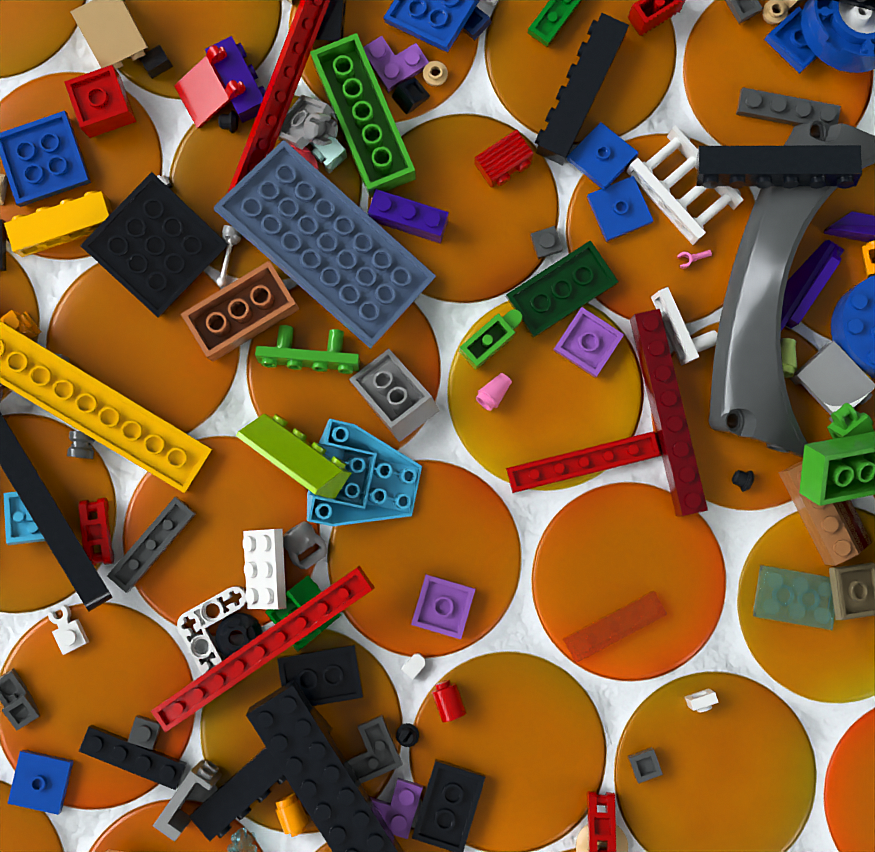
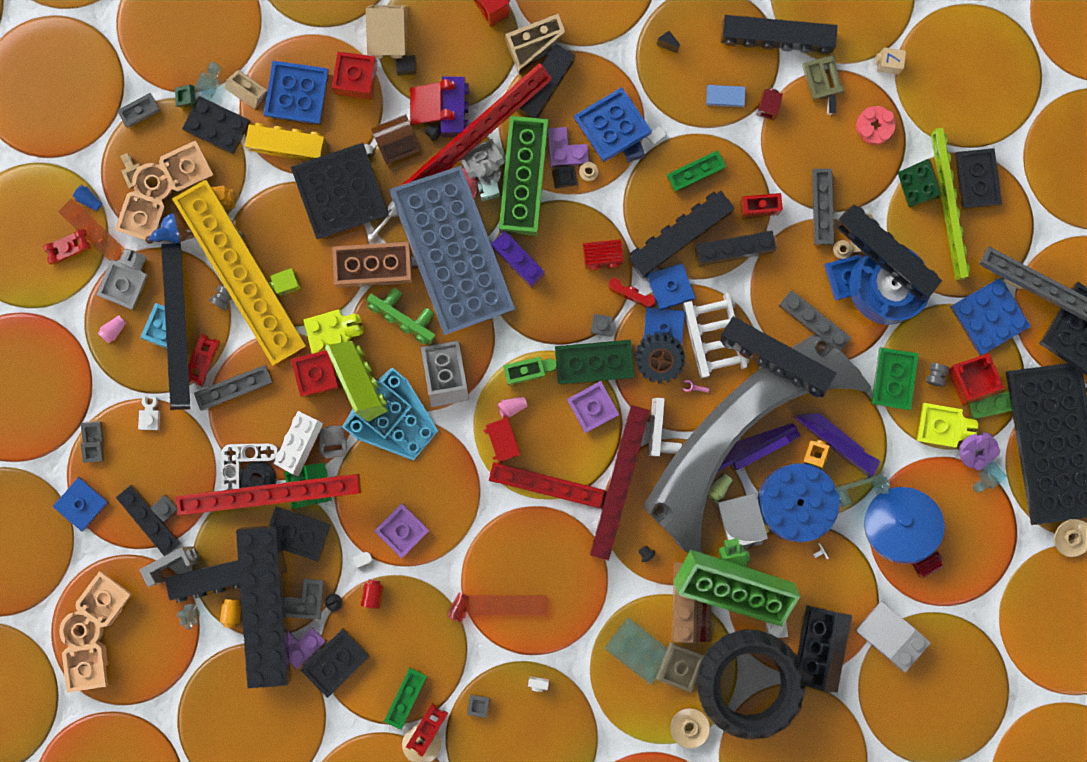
camera: 30 degrees right, 0 degrees up
none -> lime brick [269,268,301,296]
none -> red container [291,350,341,398]
none -> neon yellow plate [304,309,363,354]
none -> reddish brown brick [371,114,421,165]
none -> green plate [384,667,427,730]
none -> clear red cone [447,592,469,623]
none -> red container [483,417,521,463]
none -> red plate [608,278,655,308]
none -> black wheel [635,331,685,384]
none -> black brick [695,231,776,267]

